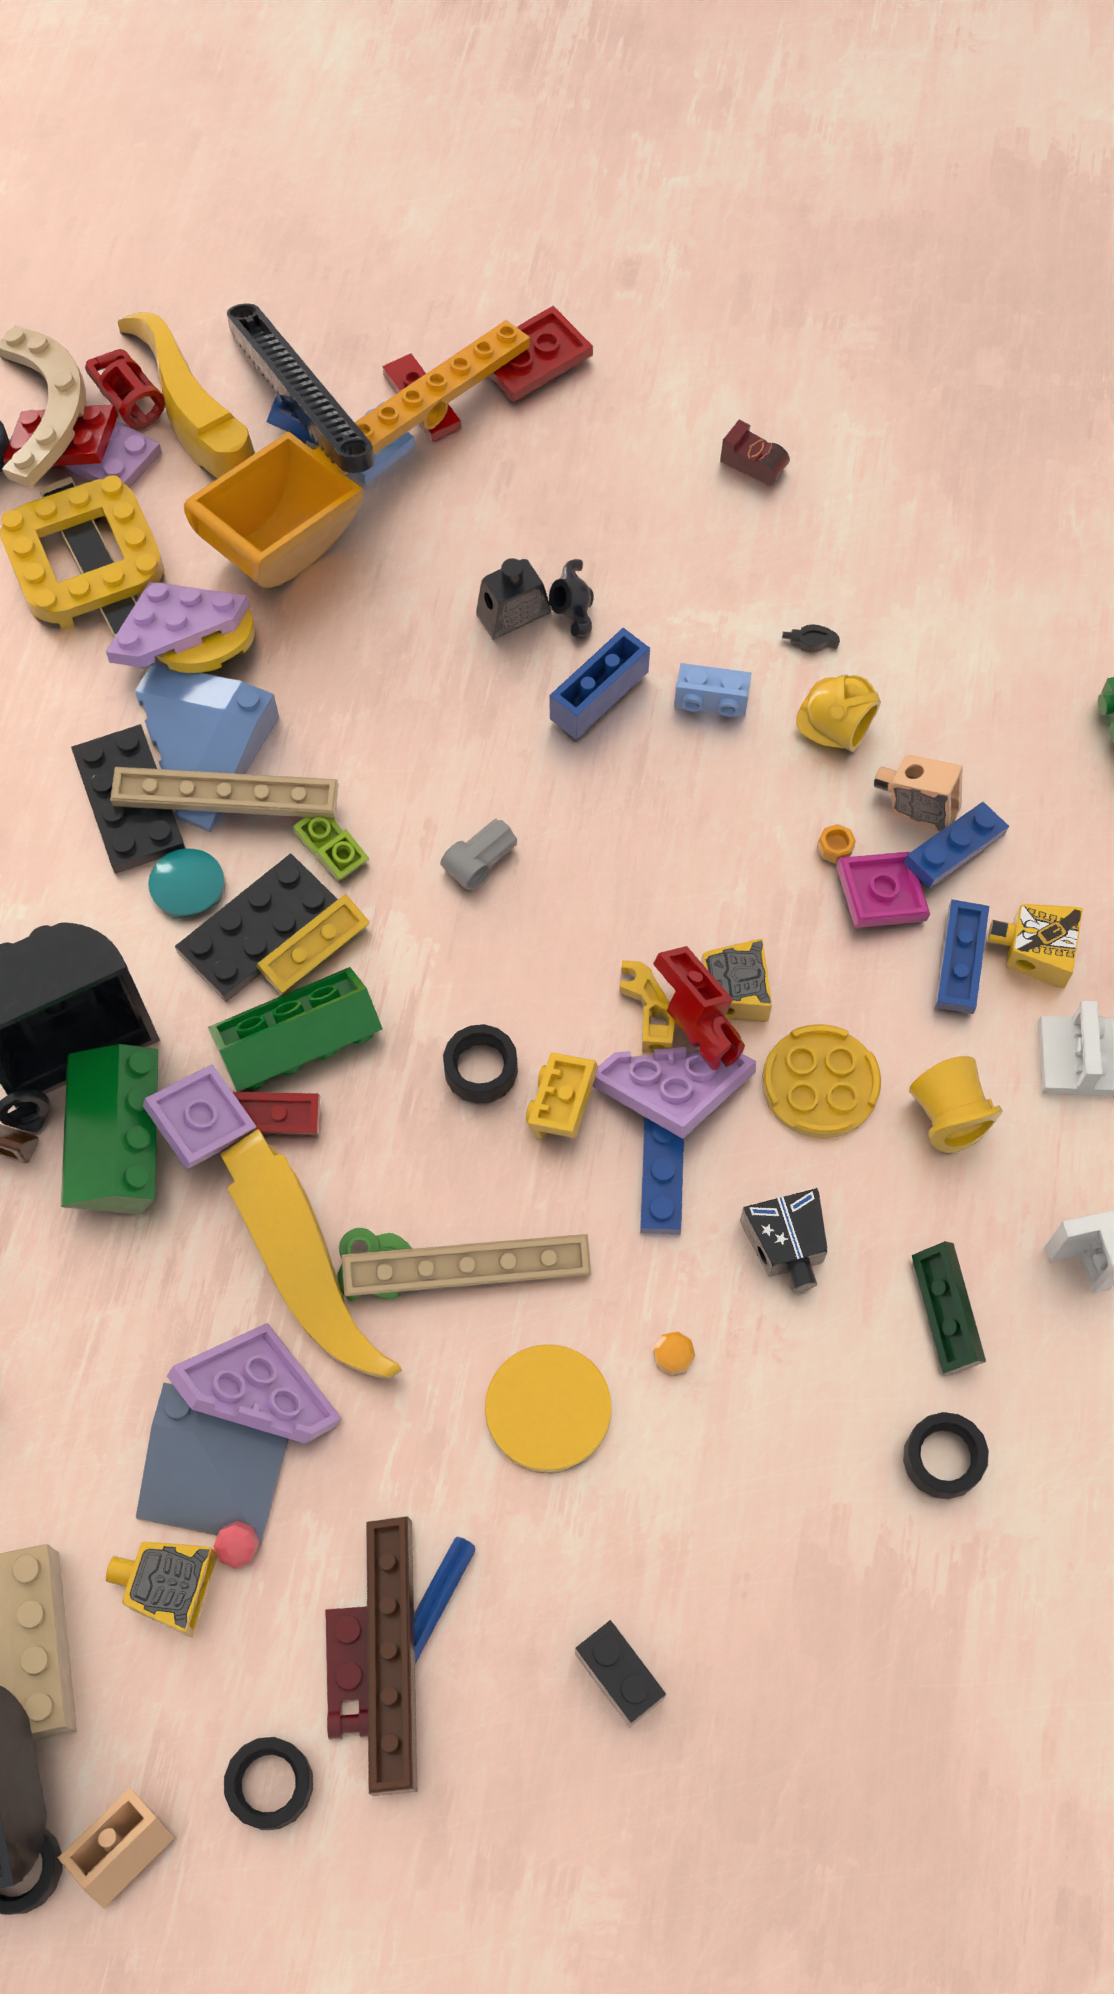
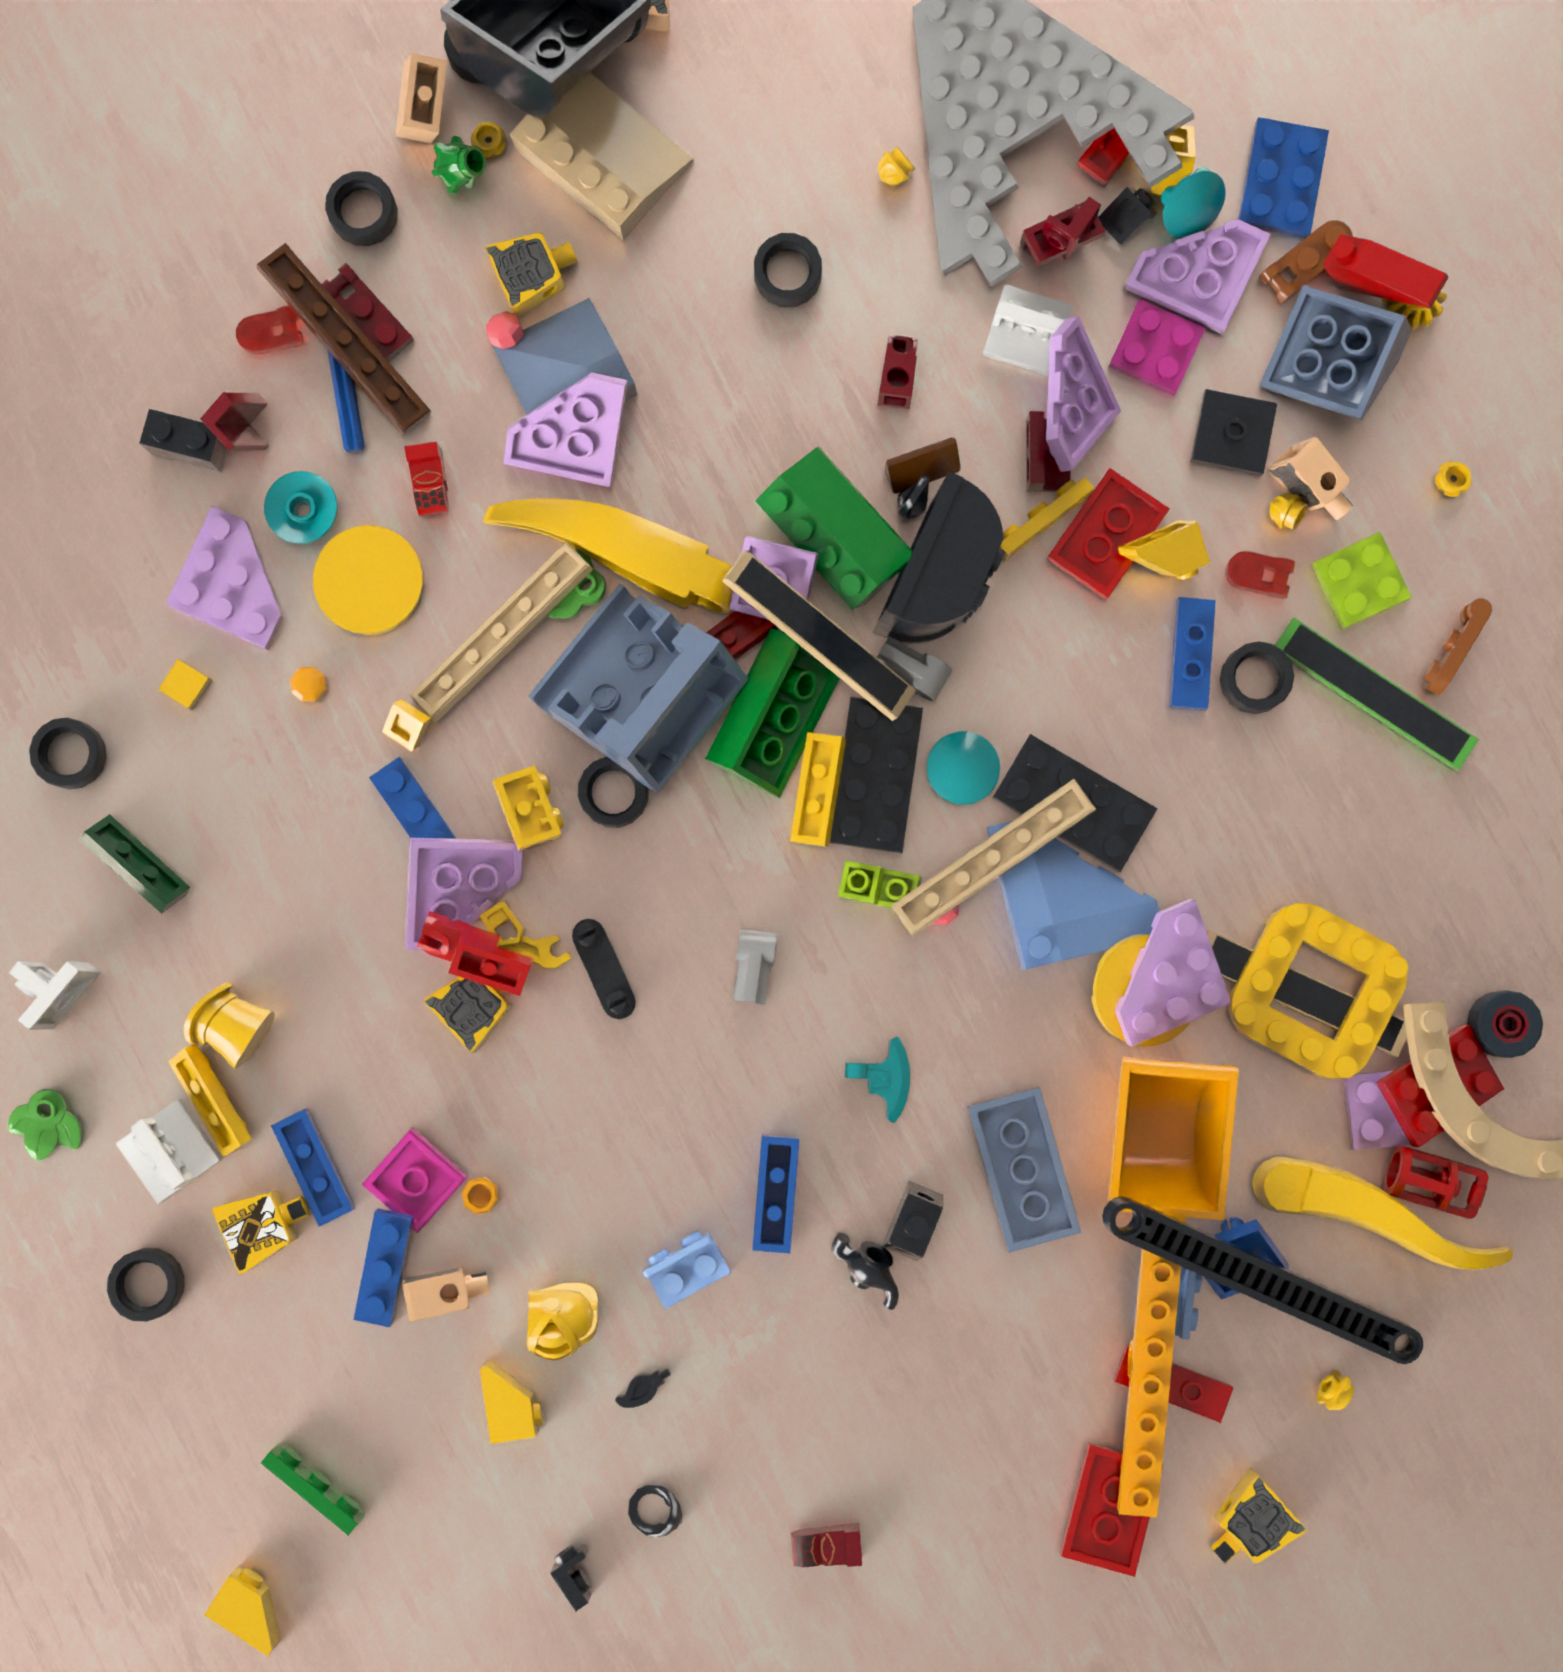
camera: 145 degrees right, 20 degrees up
black torso [740,1188,827,1292] -> none
yellow tile [762,1024,881,1138] -> none
none -> yellow tile [158,659,211,710]
none -> lavender plate [166,506,283,650]
none -> yellow plate [168,1044,252,1158]
none -> dark red panel [200,392,269,451]
none -> clear red plate [236,306,304,355]
none -> teal dish [264,471,338,544]
none -> yellow plate [382,699,431,751]
none -> red leg [404,441,449,516]
none -> green rock [431,136,486,195]
none -> yellow plate [471,122,506,158]
none -> yellow slope [480,1361,544,1444]
none -> sand blue panel [528,583,749,794]
none -> black bracket [550,1544,592,1612]
none -> black piece [572,919,636,1019]
none -> black piece [628,1485,683,1538]
none -> black tile [722,550,916,721]
none -> teal piece [845,1037,910,1123]
none -> light grey piece [877,636,953,702]
none -> sand blue plate [967,1087,1081,1253]
none -> torso [1210,1468,1307,1564]
none -> yellow plate [1316,1370,1354,1410]

